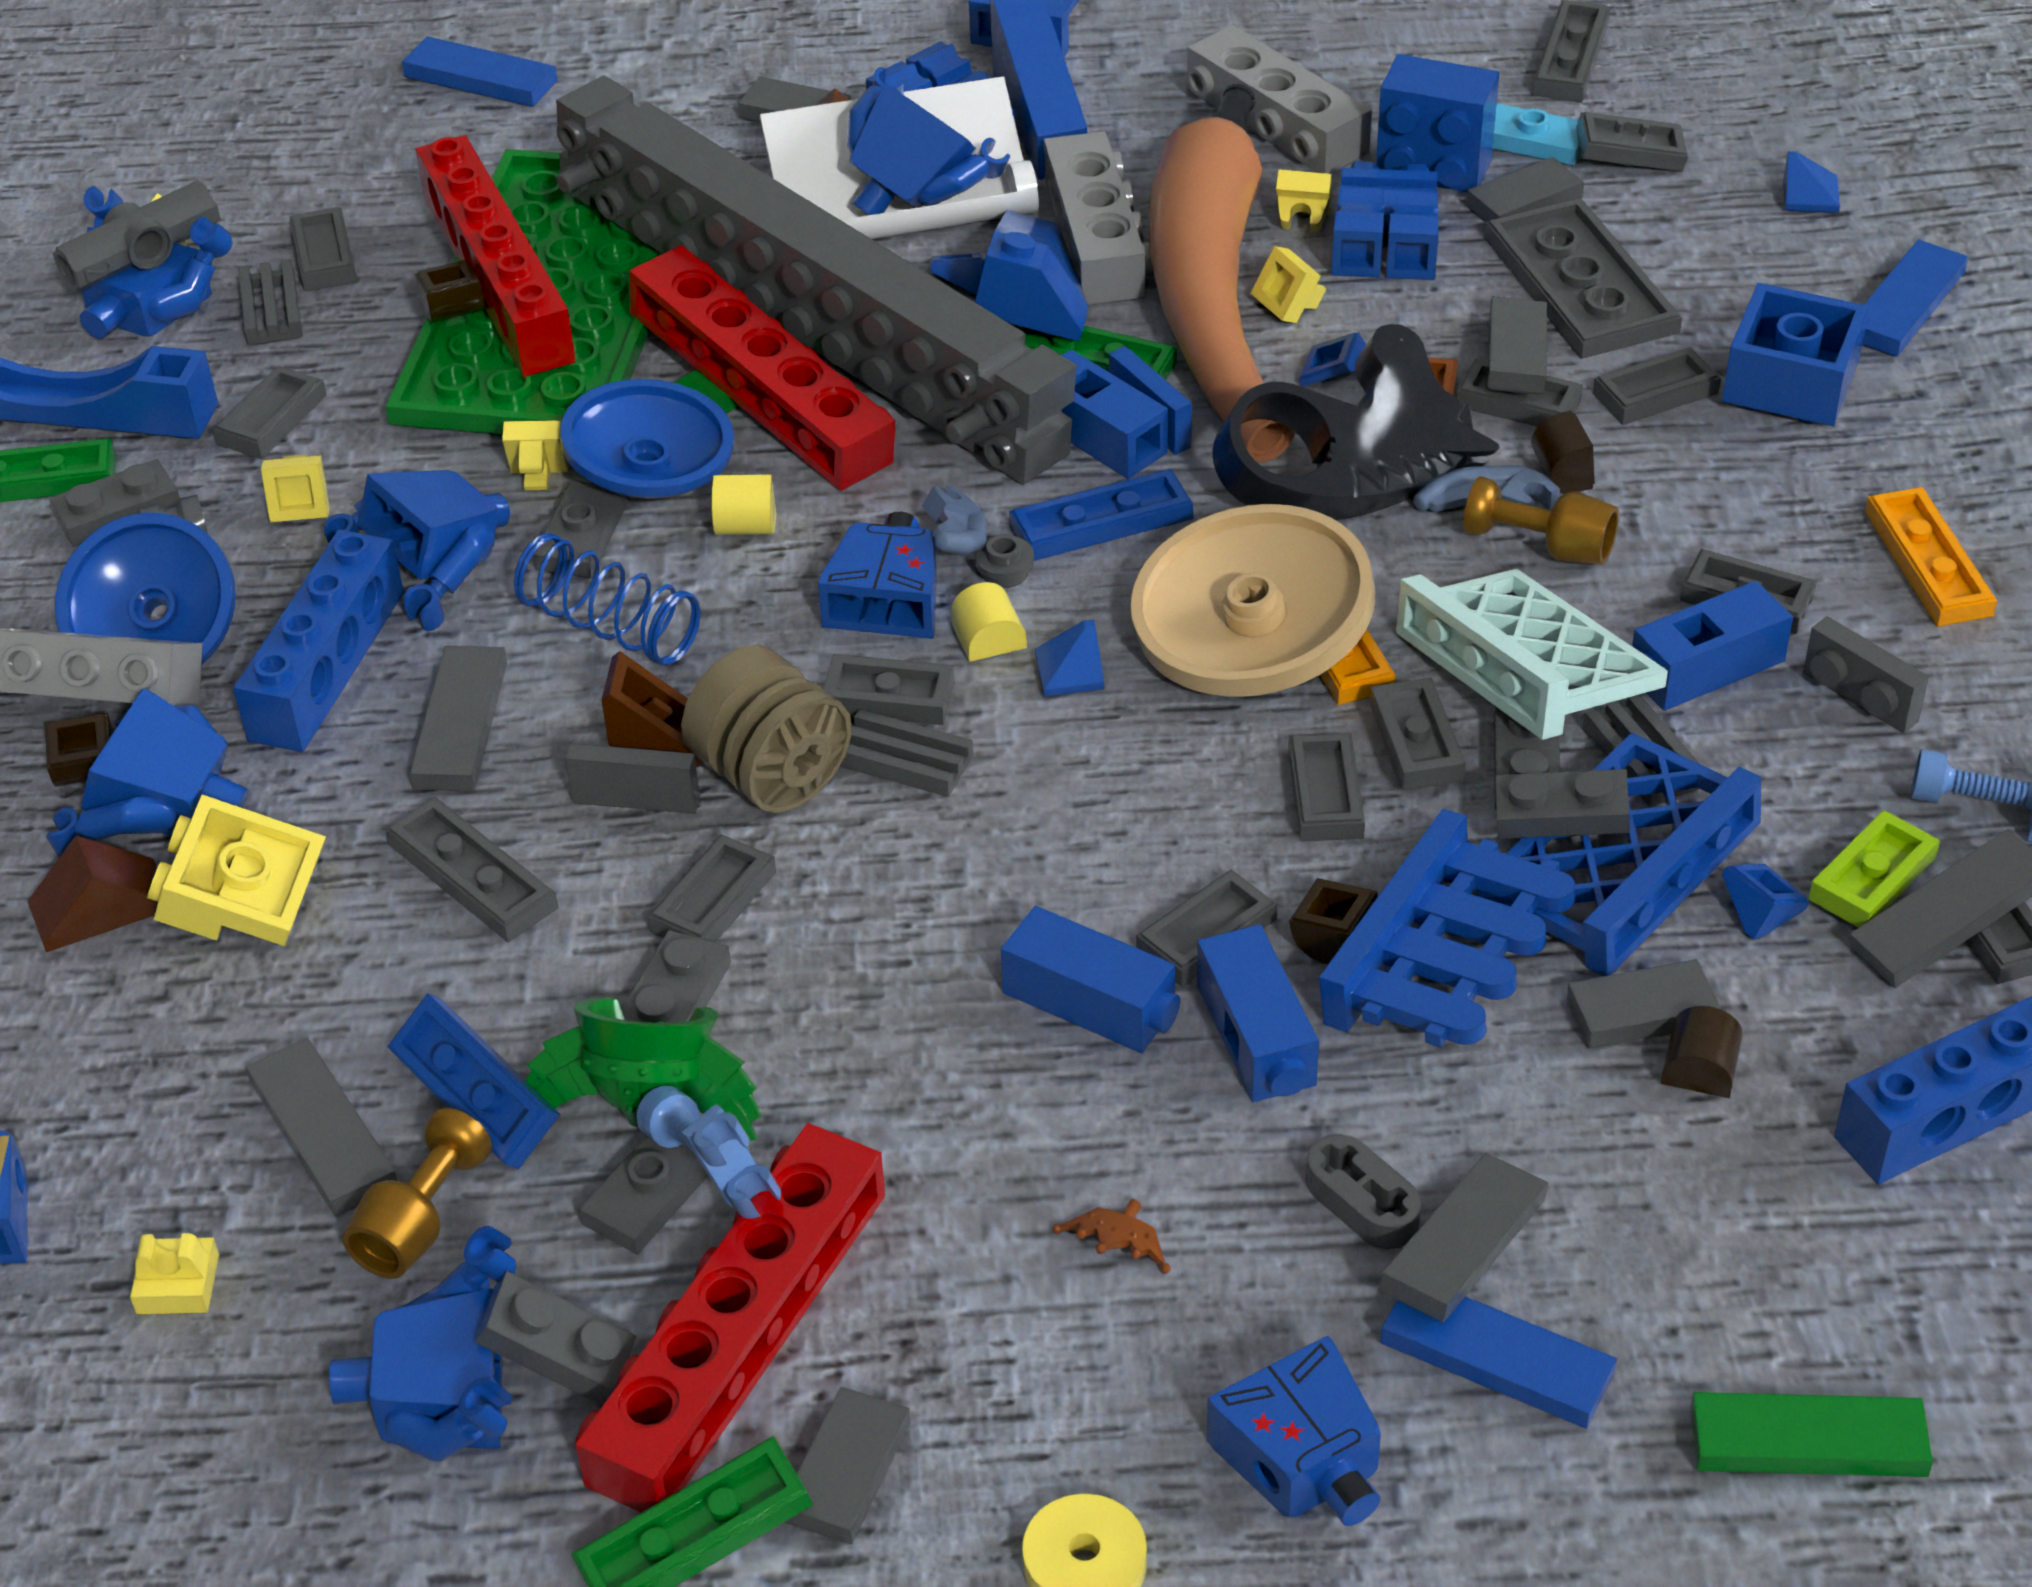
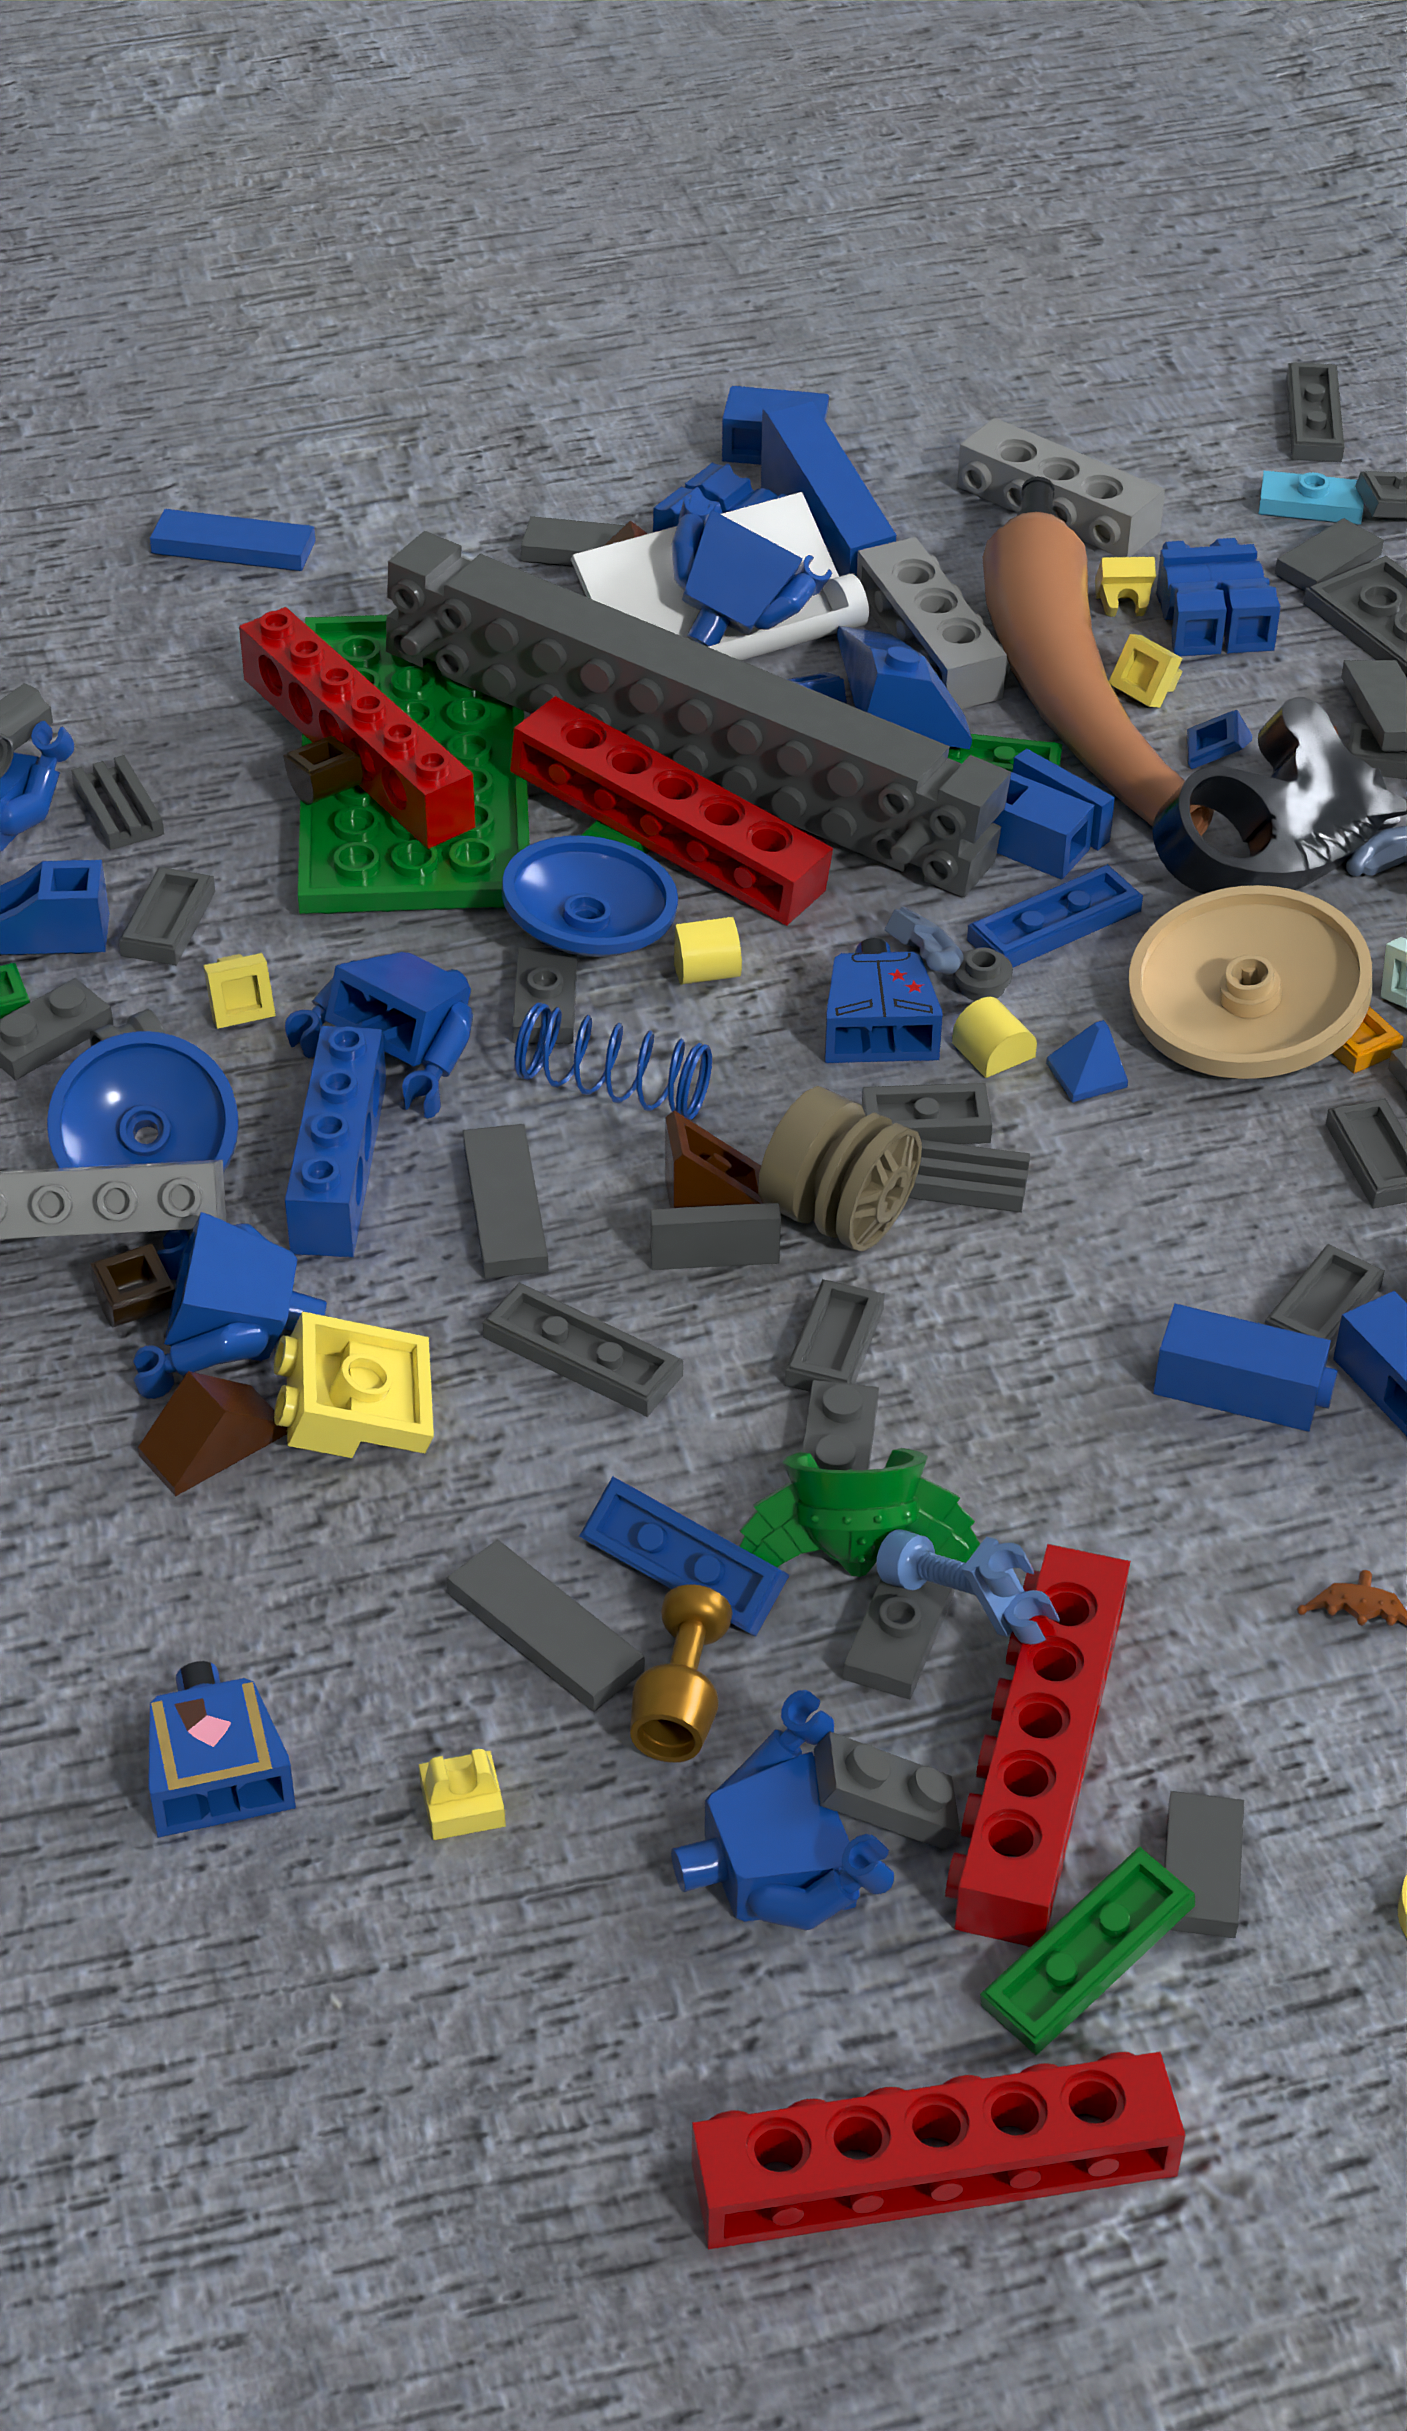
camera: 15 degrees left, 0 degrees up
dark grey tile [289,207,358,292] -> none
light yellow tile [502,420,569,491] -> none
blue brick [1376,54,1500,192] -> none

